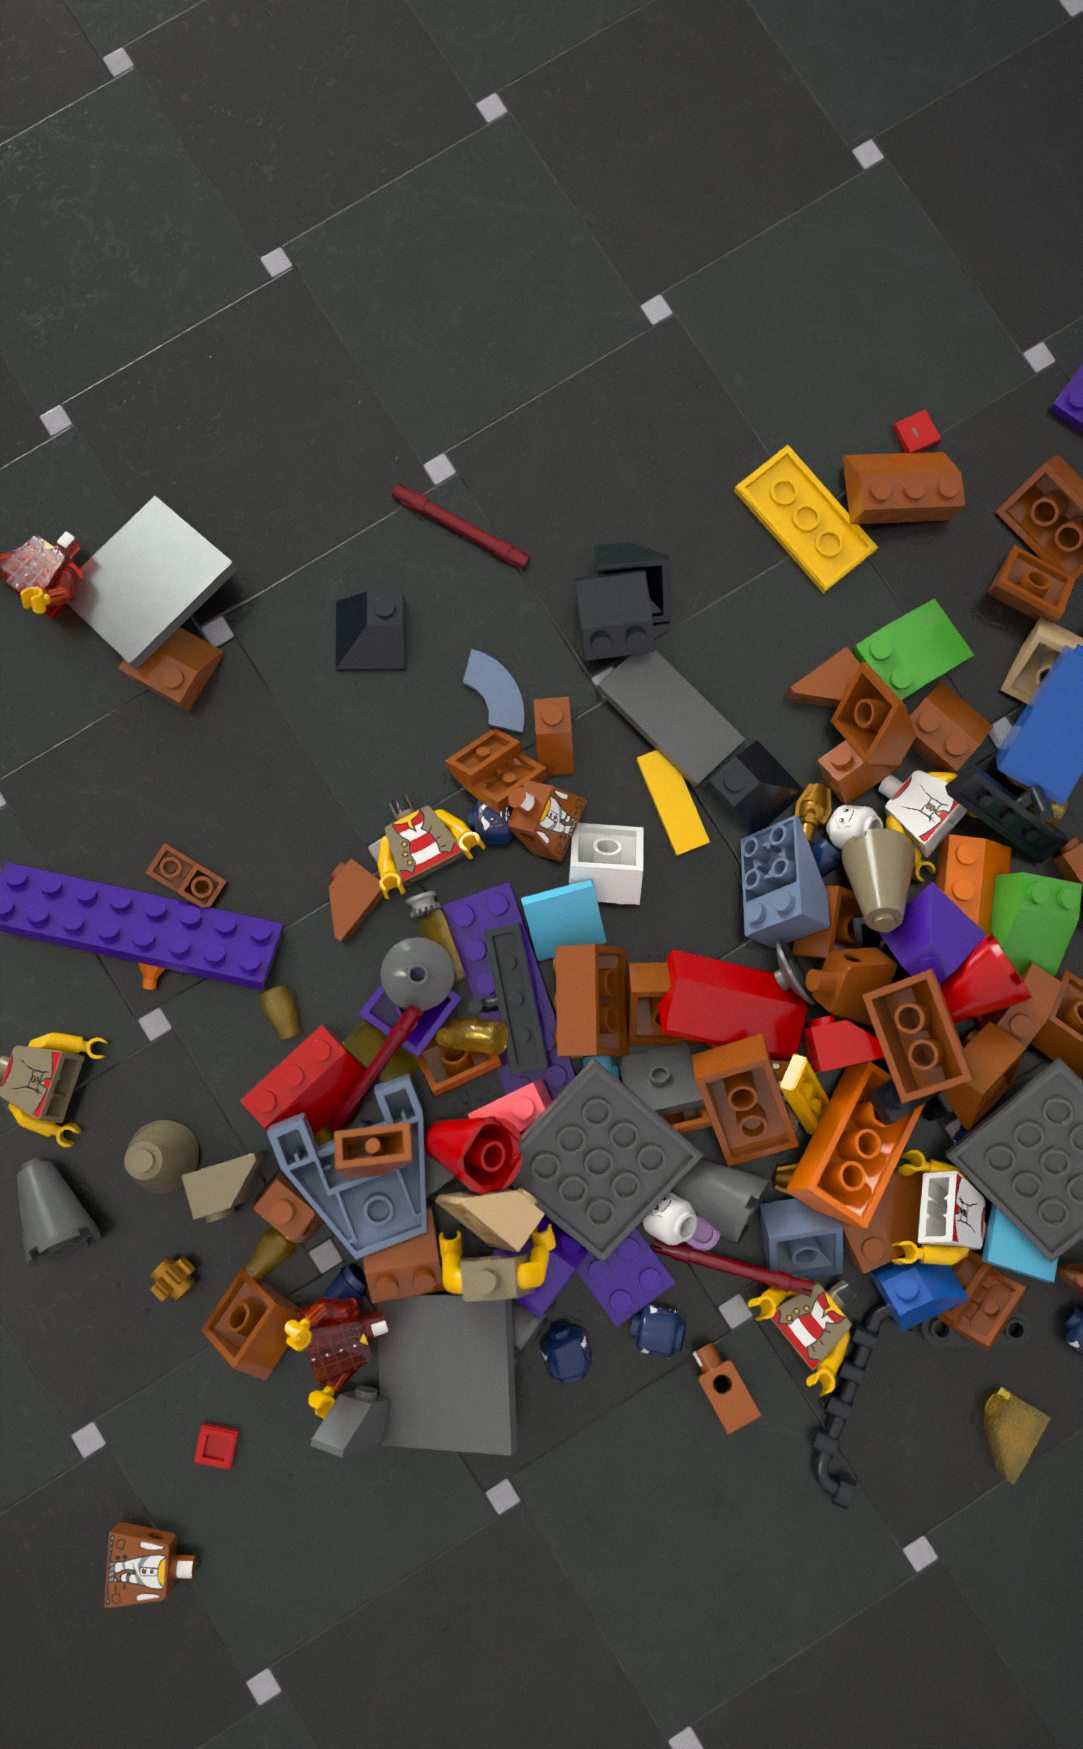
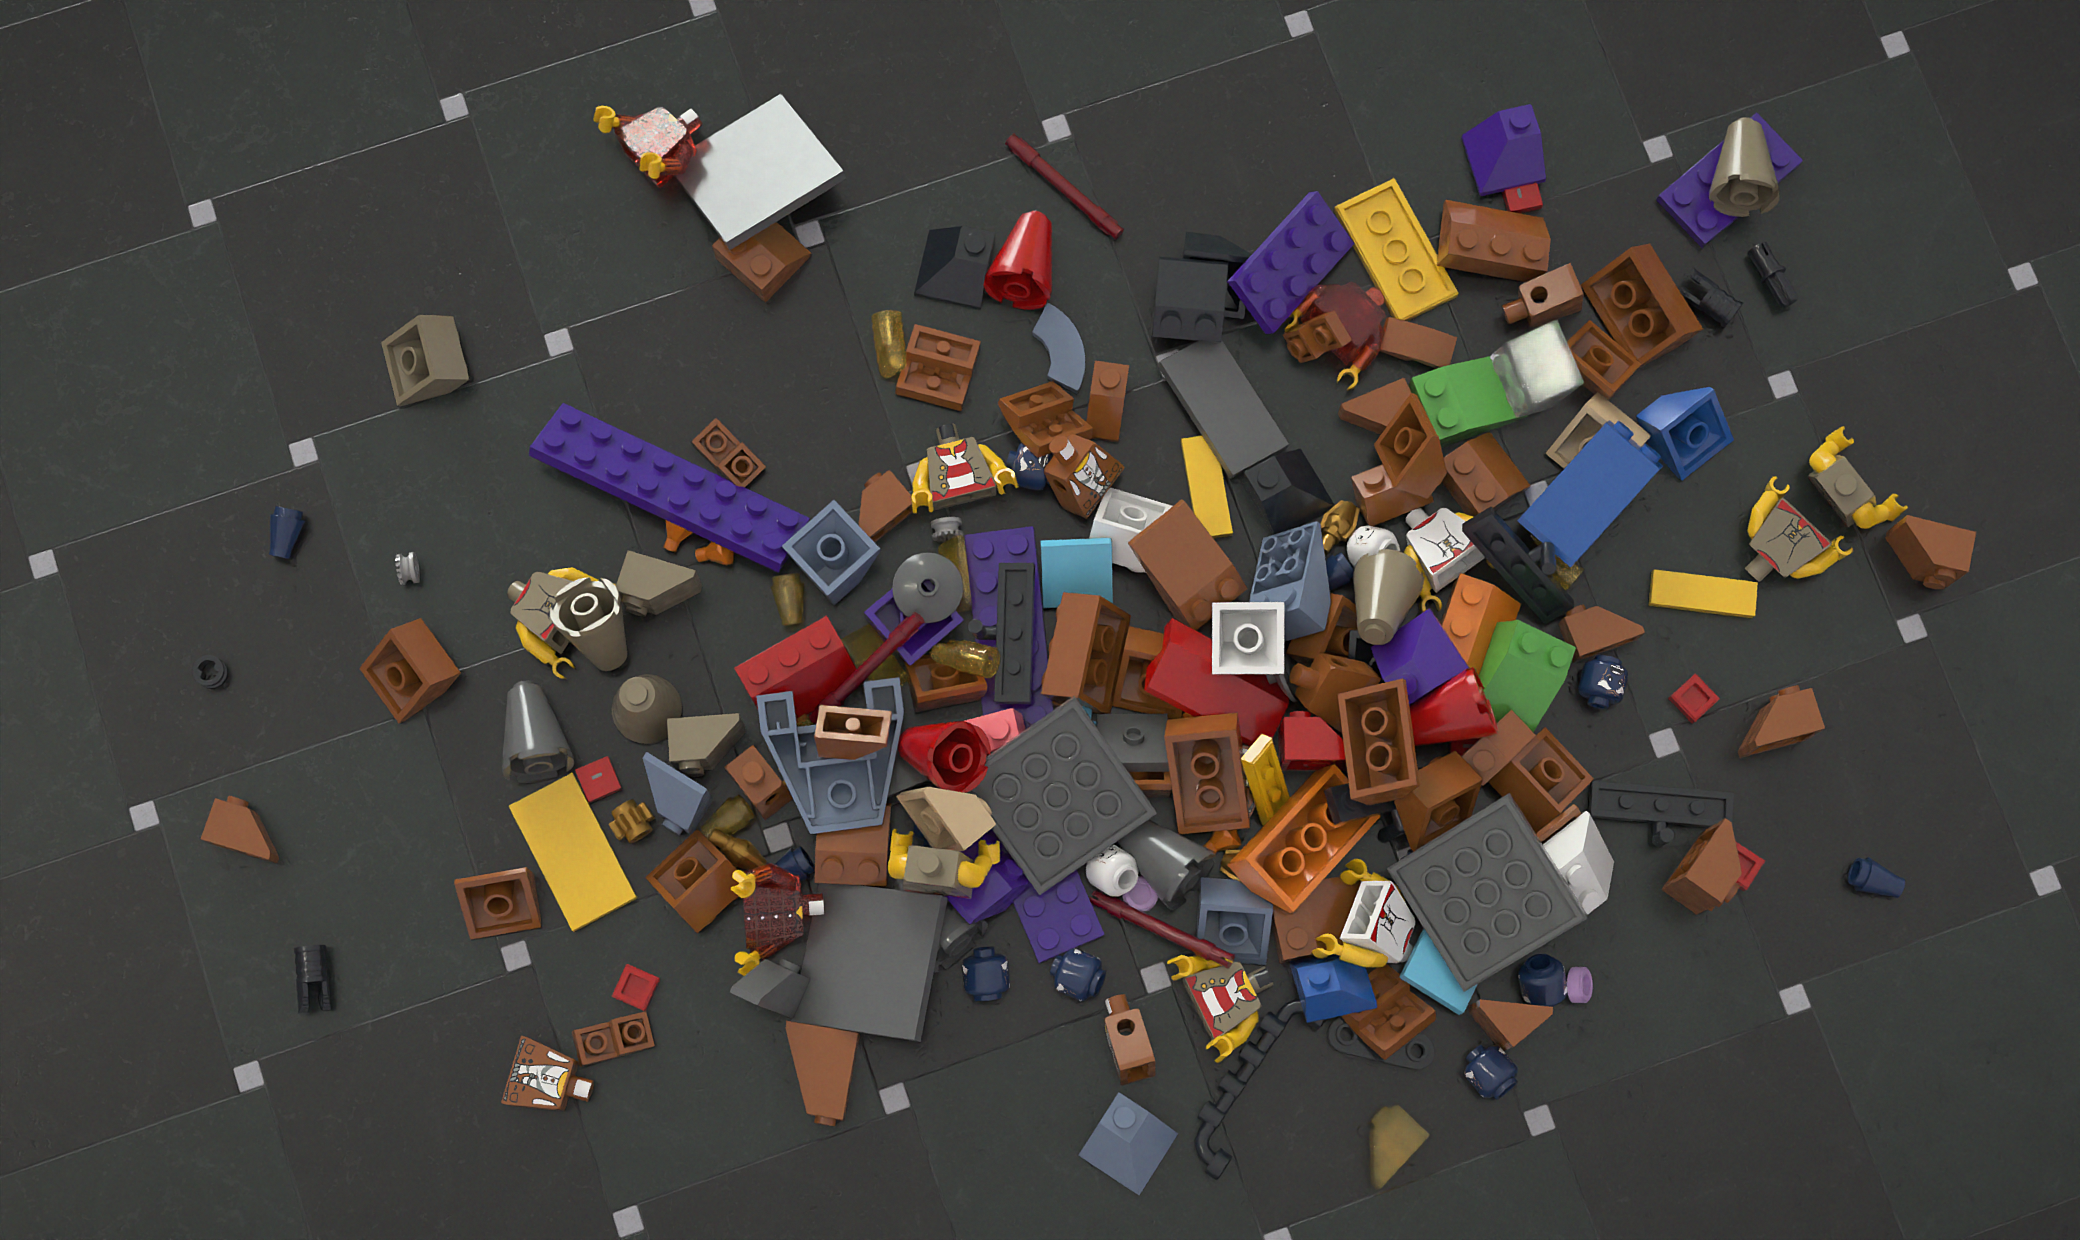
camera: 10 degrees right, 5 degrees down
none -> dark orange slope [454,867,541,940]
none -> yellow tile [509,773,637,932]
none -> dark tan cone [550,577,627,671]
none -> dark orange slope [572,1011,655,1067]
none -> red tile [575,756,623,804]
none -> dark tan slope [616,550,703,617]
none -> sand blue slope [643,752,714,836]
none -> orange rock [695,541,734,565]
none -> pearl gold piece [707,828,767,872]
none -> sand blue slope [782,500,881,605]
none -> dark orange slope [785,1021,860,1127]
none -> clear yellow hinge [871,310,907,379]
none -> dark orange slope [895,324,981,411]
none -> red cone [984,211,1052,310]
none -> sand blue slope [1078,1092,1178,1195]
none -> dark orange slope [1128,499,1248,630]
none -> orange rock [1203,829,1242,853]
none -> white slope [1212,602,1285,675]
none -> dark purple plate [1227,191,1355,334]
none -> dark orange slope [1283,310,1352,363]
none -> clear red torso [1285,282,1386,391]
none -> dark orange slope [1377,317,1457,369]
none -> dark purple slope [1461,104,1546,196]
none -> clear slope [1490,320,1584,418]
none -> dark orange torso [1501,263,1584,328]

